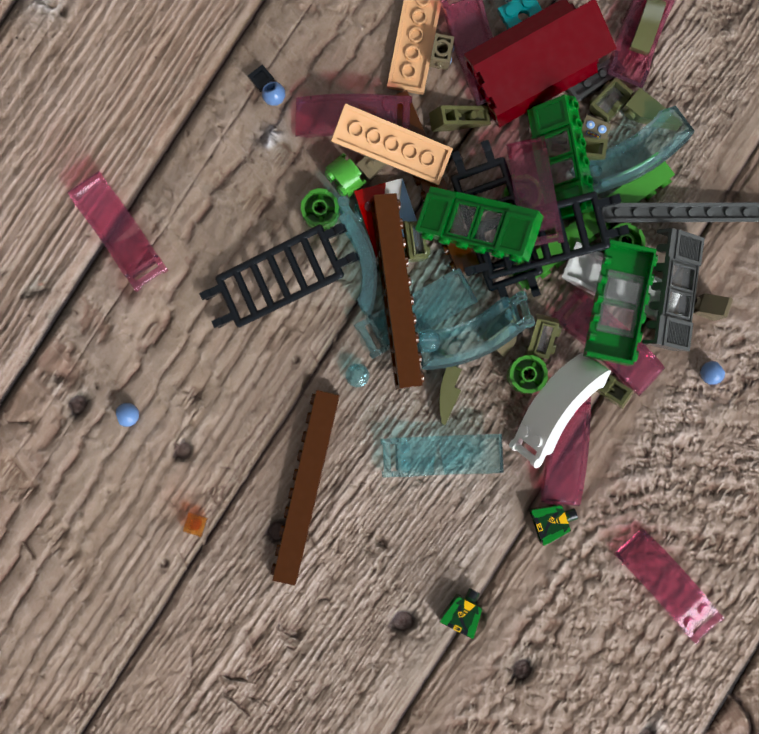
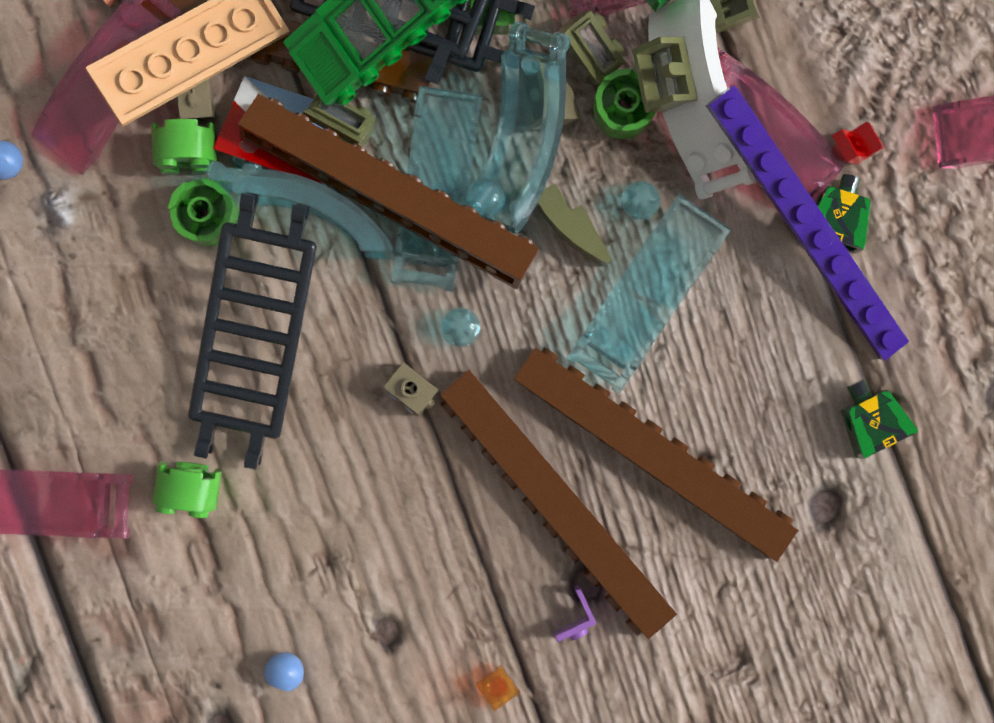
camera: 55 degrees left, 0 degrees up
none -> bright green brick [152,461,222,518]
none -> dark tan head [384,362,440,415]
none -> reddish brown brick [513,347,799,562]
none -> medium lavender bracket [554,585,597,642]
none -> clear light blue piece [621,181,661,220]
none -> olive window [632,37,698,112]
none -> dark purple plate [705,85,909,361]
none -> red bracket [832,122,884,164]

